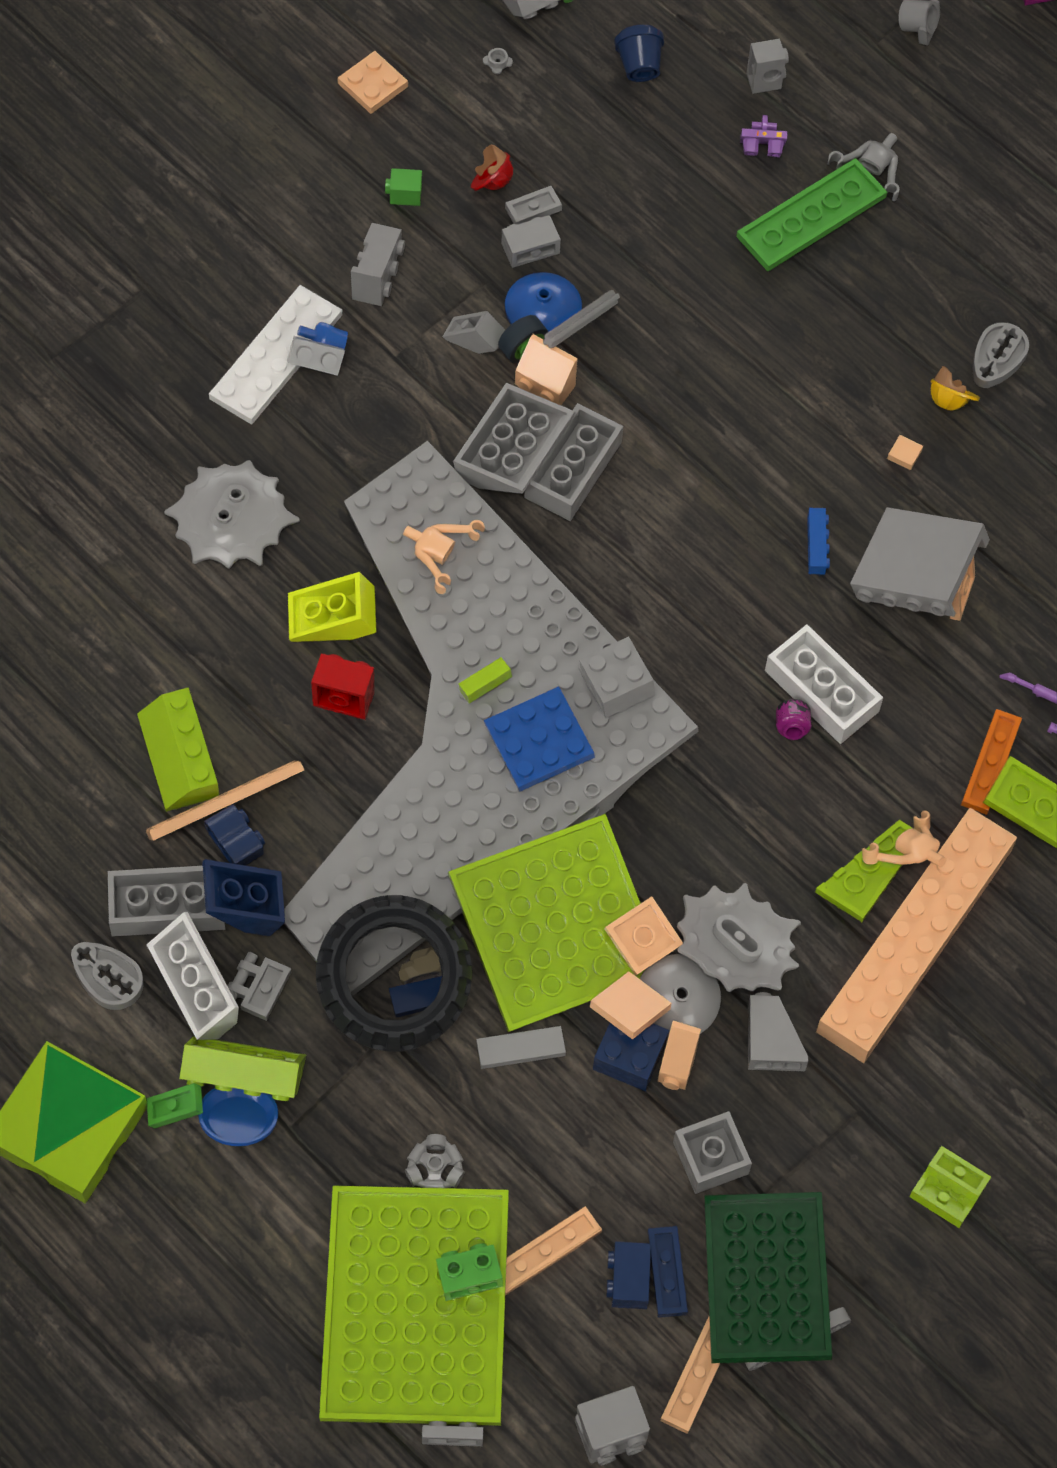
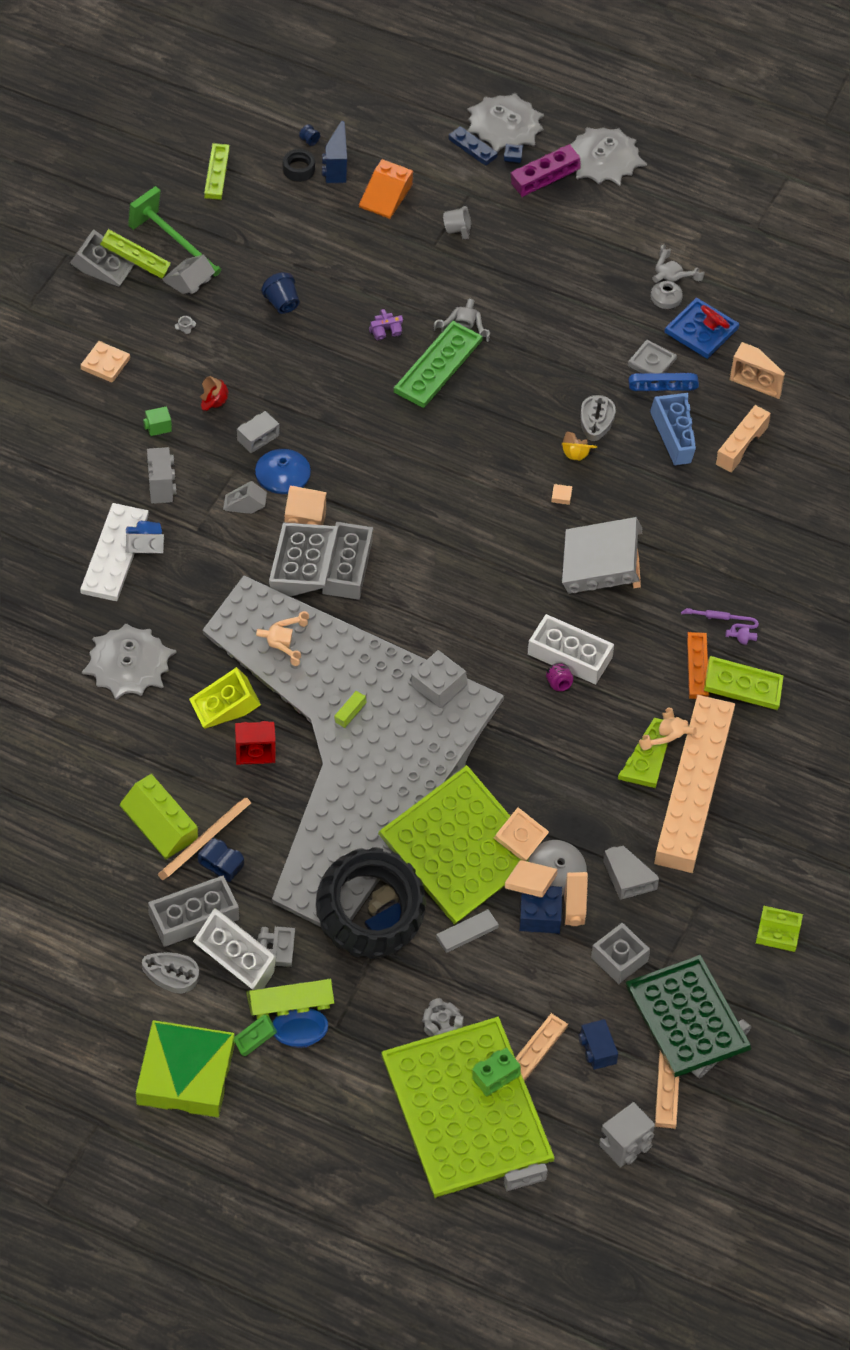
camera: 20 degrees left, 10 degrees down
dark blue slope [202,859,285,936] -> none
blue plate [484,686,595,792] -> none
black wheel [498,315,549,363] -> none
light grey plate [505,186,562,224] -> none
light grey axle [543,290,620,348] -> none
dark blue plate [647,1226,688,1318] -> none
light grey piece [677,883,801,992] -> none
light grey brick [746,39,789,94] -> none
blue piece [807,508,830,575] -> none

